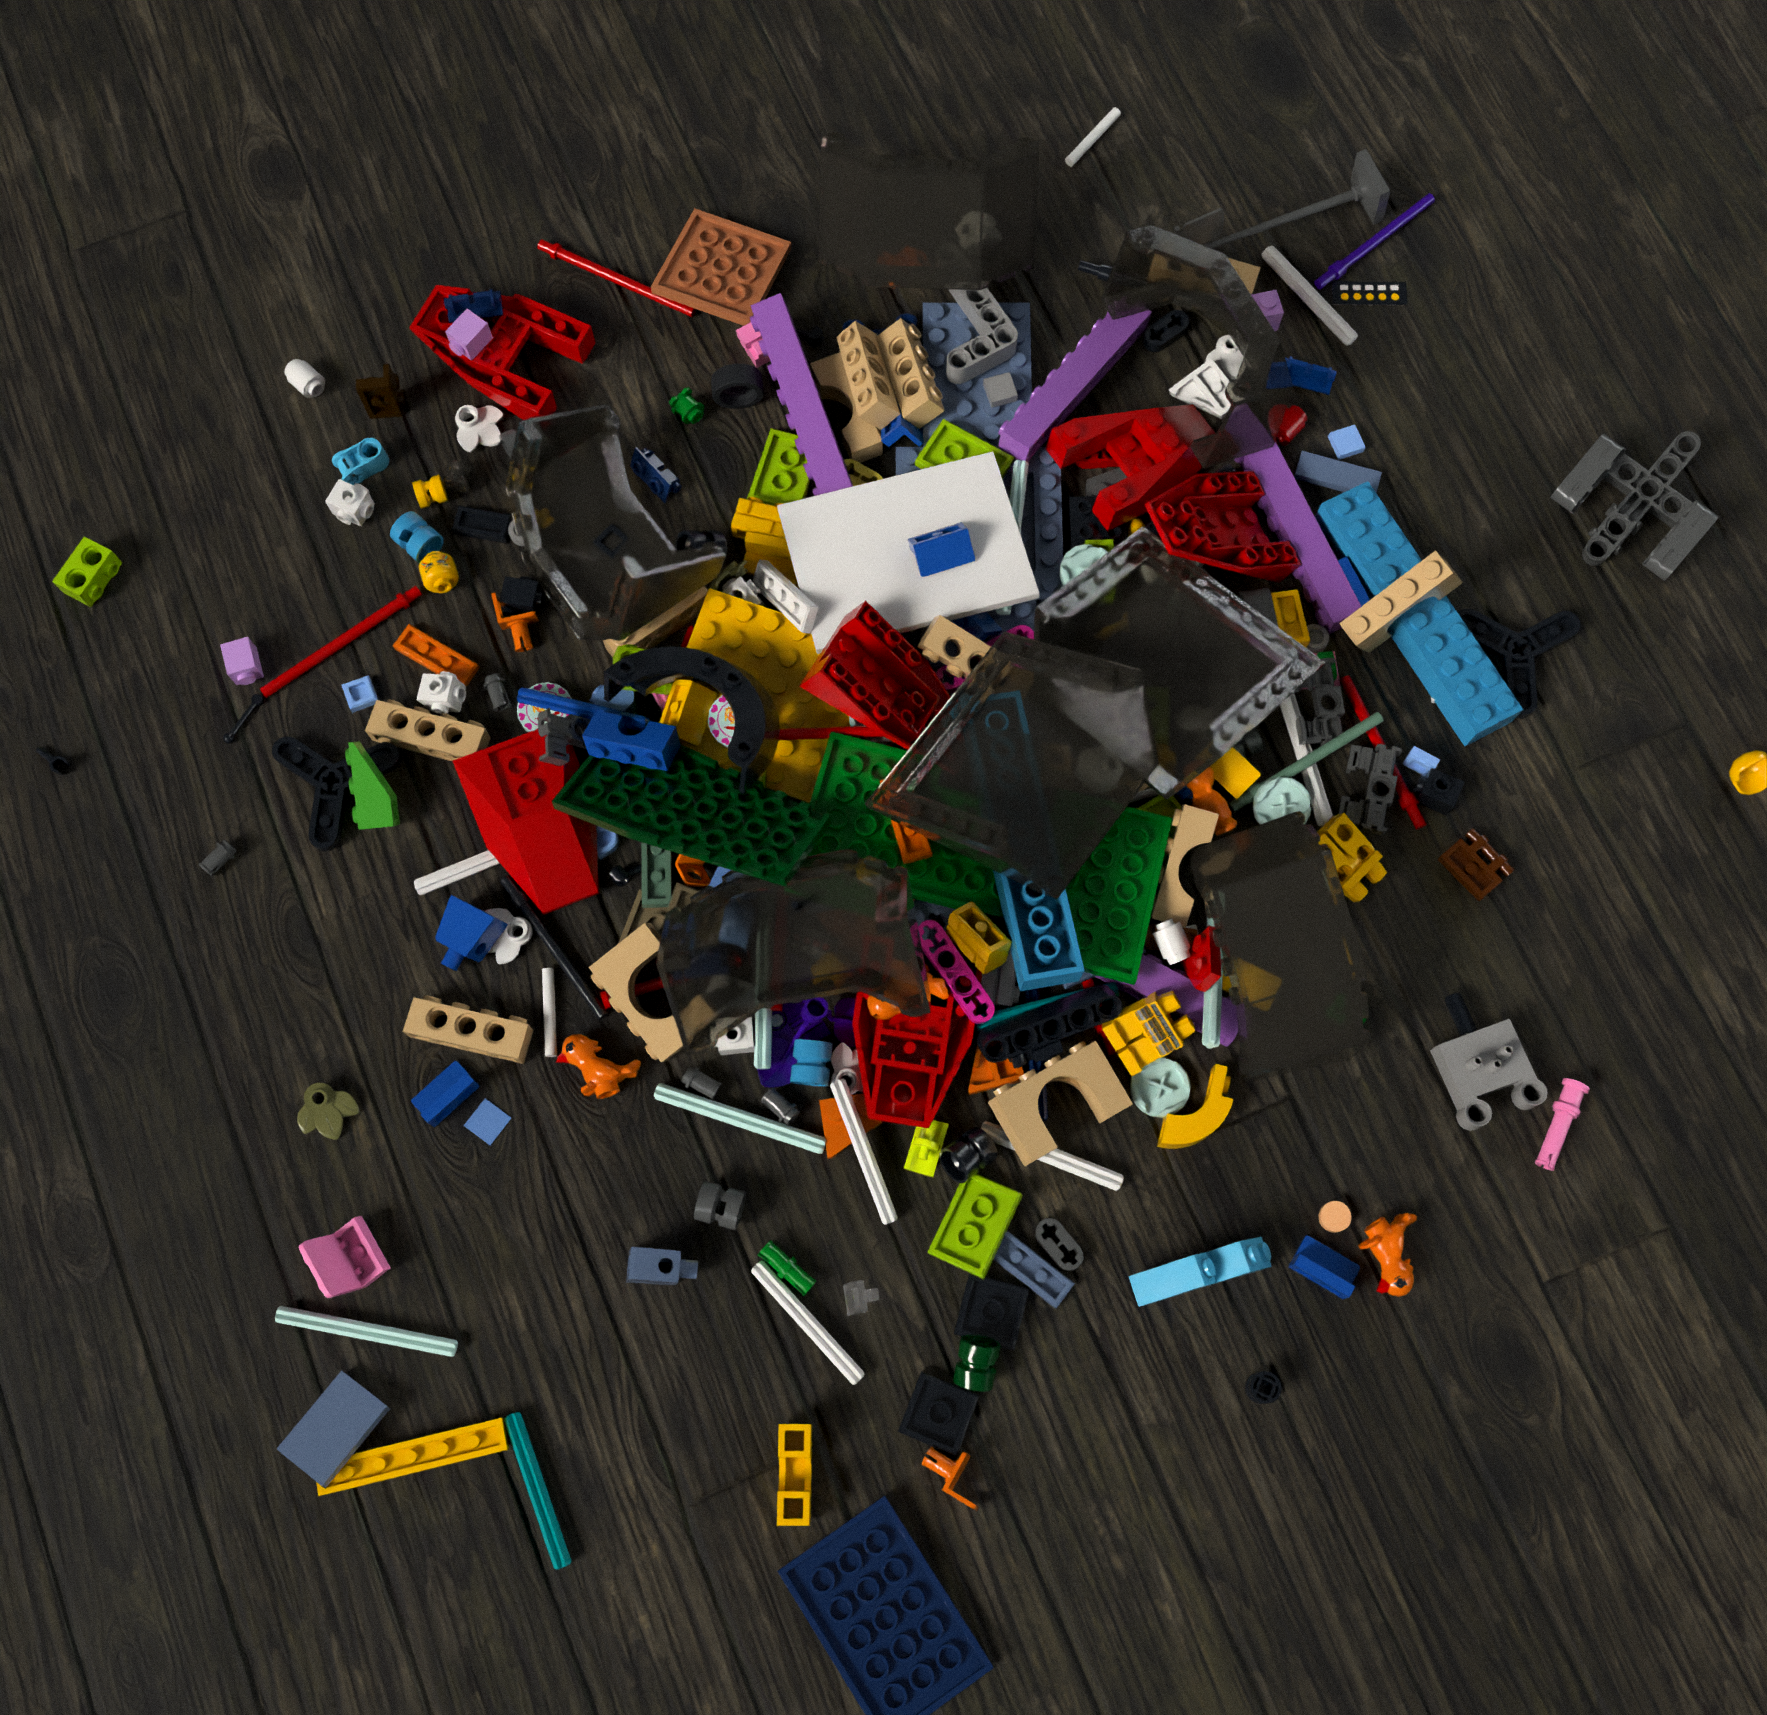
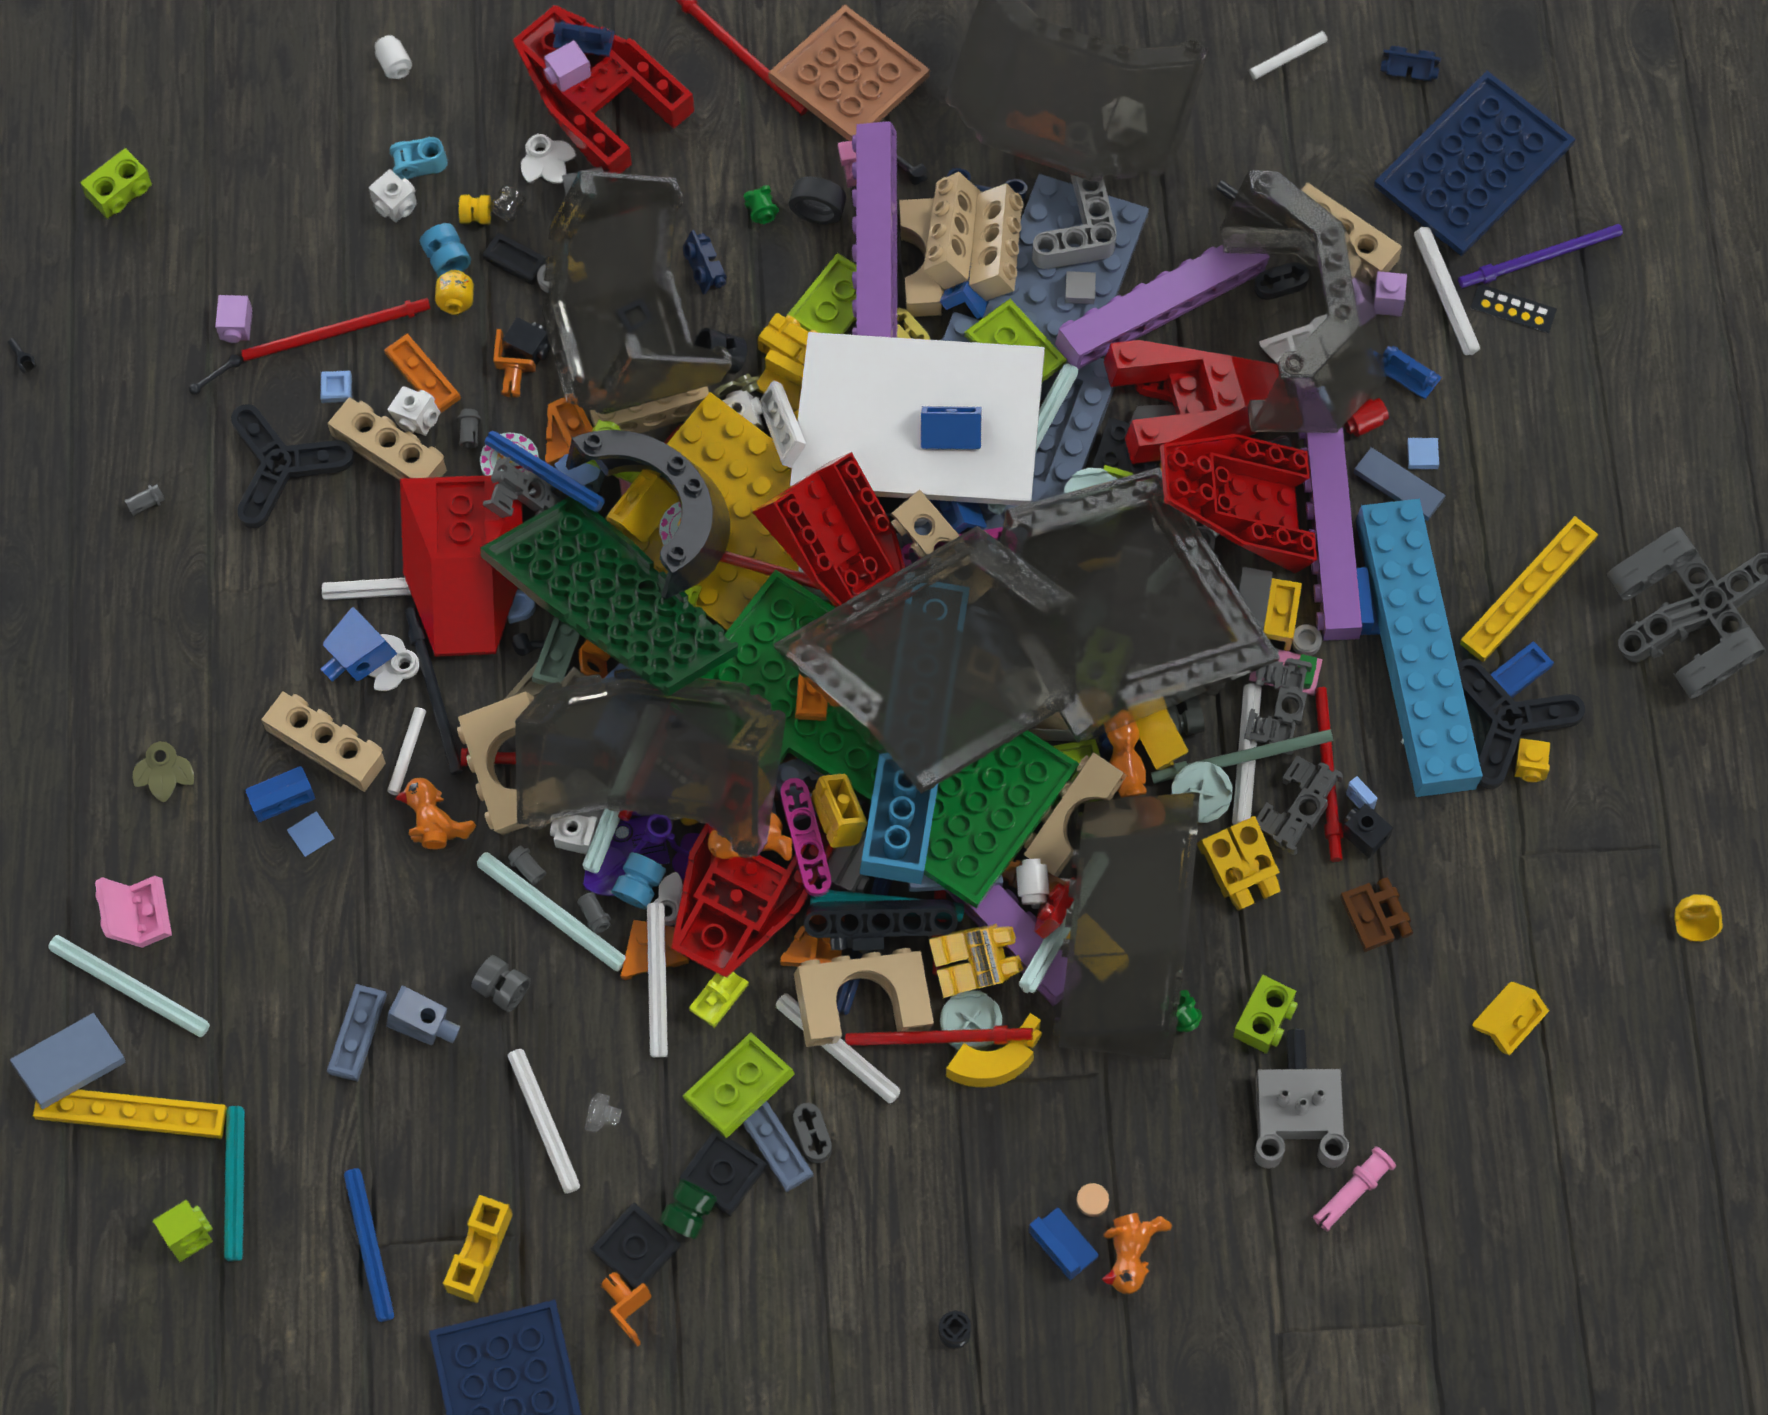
camera: 20 degrees right, 5 degrees down
bright green slope [345,741,400,830] -> none
dark brown bracket [356,364,406,419] -> none
blue arch [582,710,681,771] -> none
green pin [758,1240,816,1296] -> none
black wheel [939,1127,997,1183] -> none
medium azure arch [1128,1237,1272,1307] -> none
dark grey piece [1173,149,1390,259] -> none
tan arch [1339,550,1463,653] -> none
none -> lime brick [153,1200,213,1262]
none -> sand blue tile [327,984,387,1082]
none -> blue axle [344,1168,394,1322]
none -> orange wing [545,393,593,466]
none -> red bar [845,1025,1033,1046]
none -> lime brick [1233,974,1298,1054]
none -> dark blue plate [1374,70,1575,256]
none -> dark blue hinge [1380,46,1441,81]
none -> yellow plate [1460,516,1598,662]
none -> yellow panel [1472,982,1549,1056]
none -> blue tile [1490,641,1554,698]
none -> yellow bracket [1515,738,1550,782]

